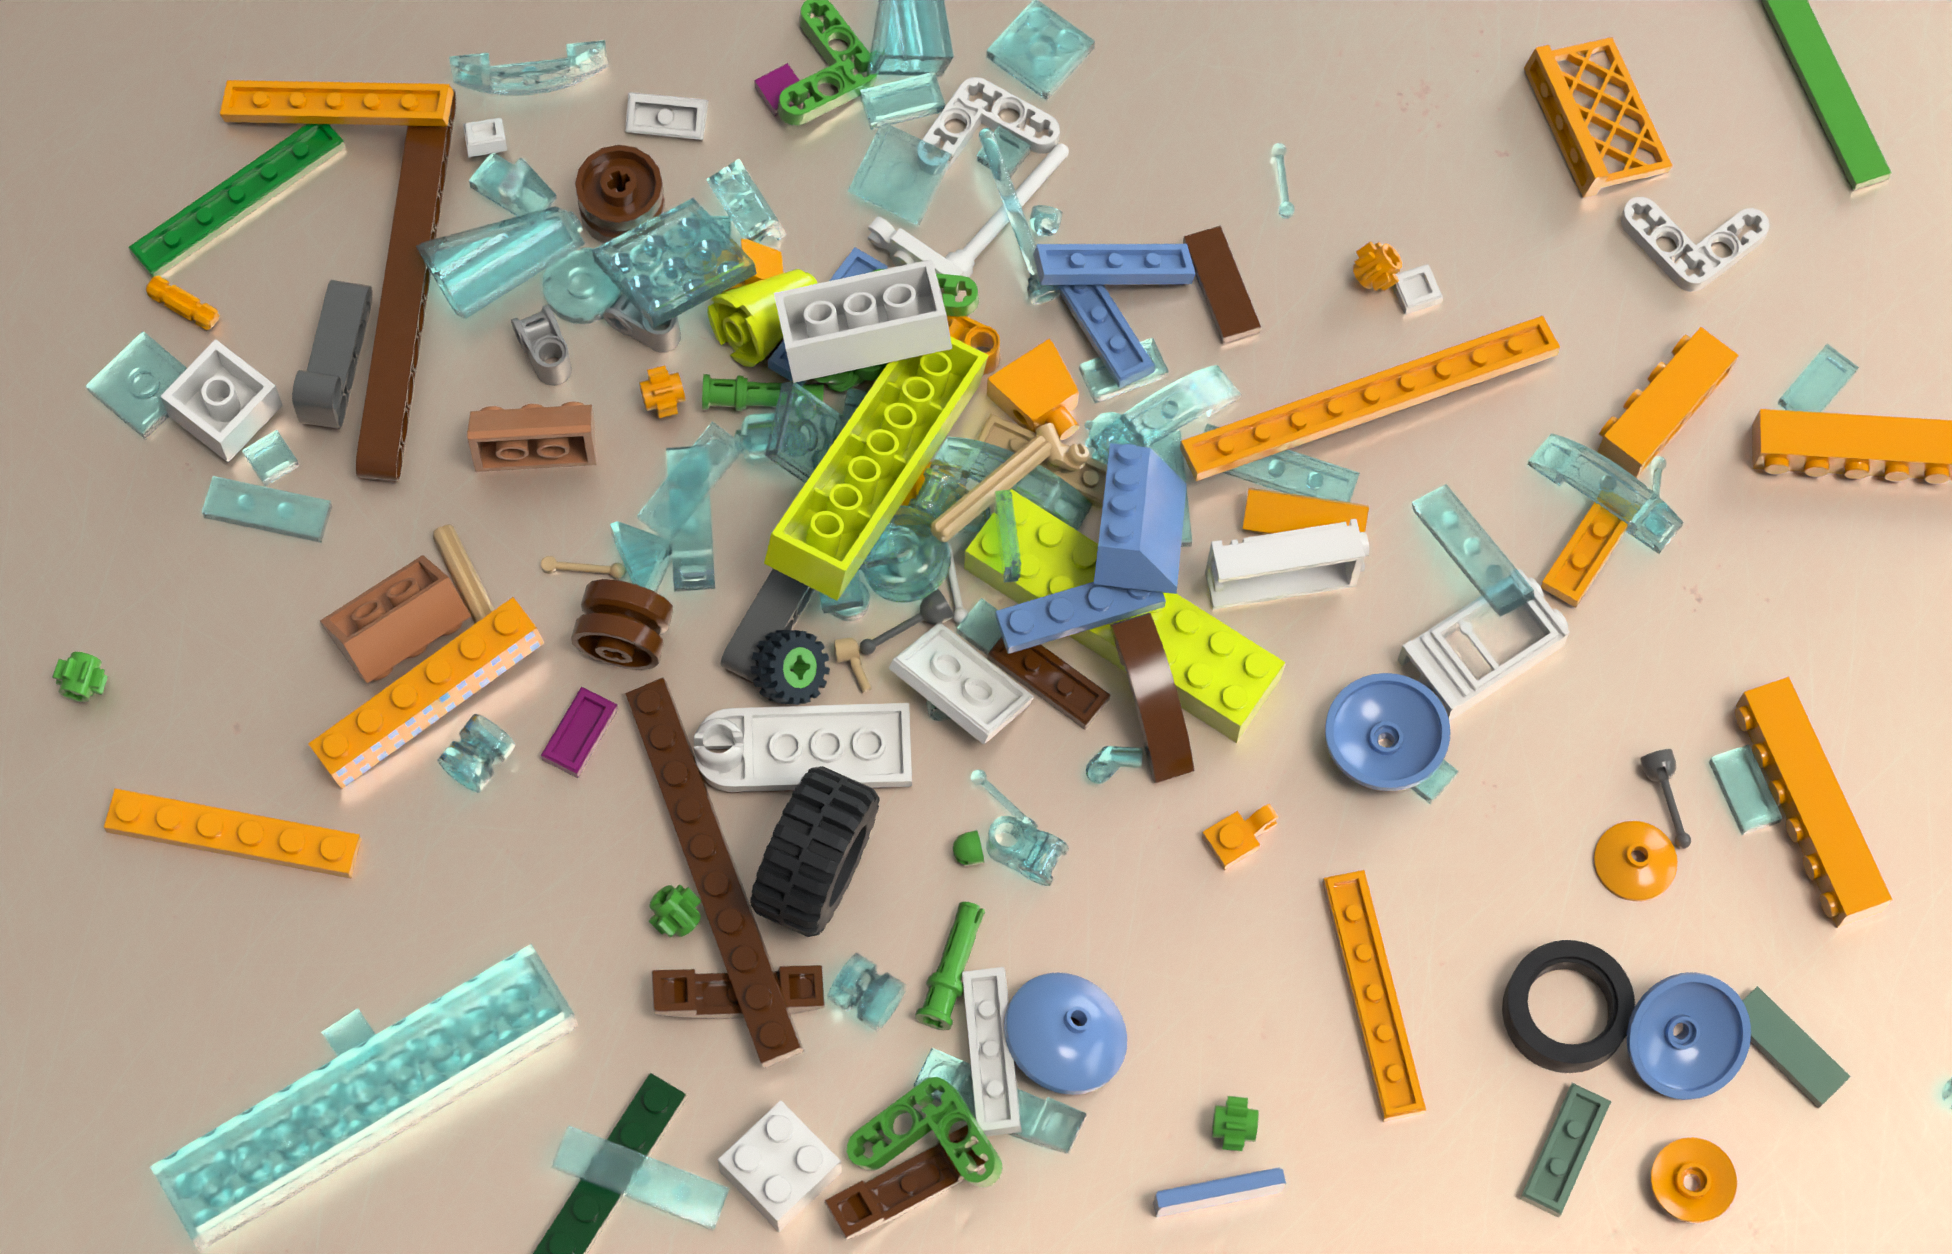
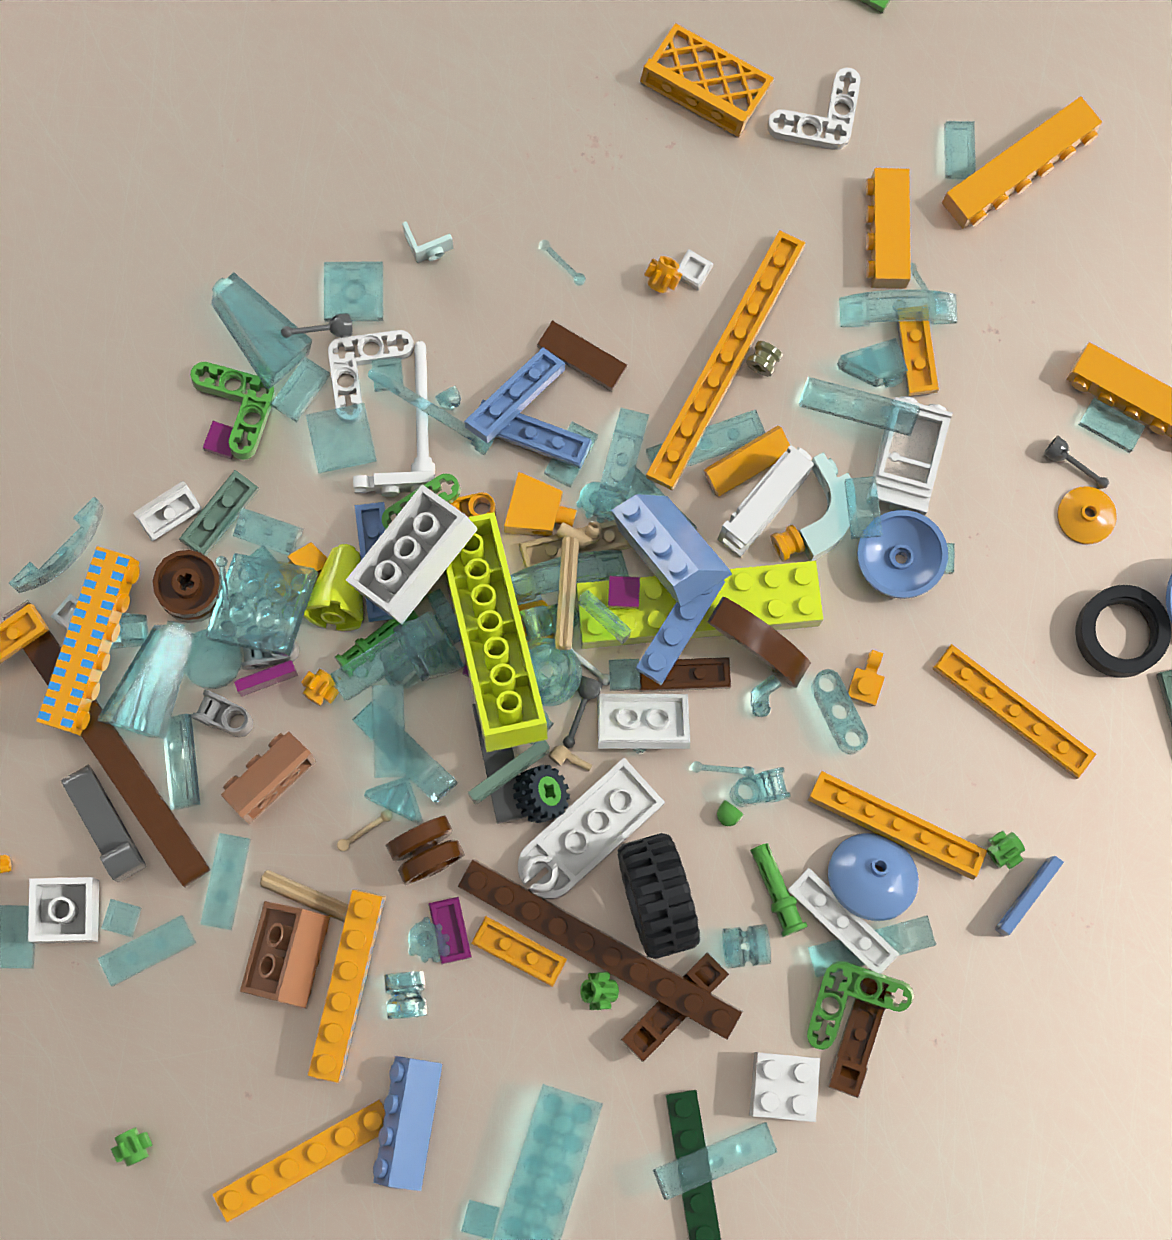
camera: 45 degrees left, 10 degrees up
none -> light orange brick [36,546,140,736]
none -> clear light blue tile [162,714,200,810]
none -> sand green tile [179,470,259,556]
none -> clear light blue tile [200,833,251,930]
none -> clear light blue hinge [216,556,230,612]
none -> magenta tile [234,660,298,697]
none -> dark grey hinge [281,313,353,338]
none -> clear light blue tile [330,612,446,701]
none -> medium blue brick [373,1056,442,1191]
none -> light aqua bracket [402,222,453,263]
none -> clear light blue piece [408,917,450,963]
none -> sand green tile [468,740,550,804]
none -> light orange tile [471,916,567,987]
none -> magenta tile [608,576,640,609]
none -> olive wheel [746,341,783,377]
none -> light orange wheel [770,525,805,561]
none -> light aqua arch [799,452,856,561]
none -> light orange plate [808,771,987,880]
none -> clear light blue beam [811,669,868,755]
none -> clear light blue slope [837,338,908,388]
none -> clear light blue tile [844,476,883,539]

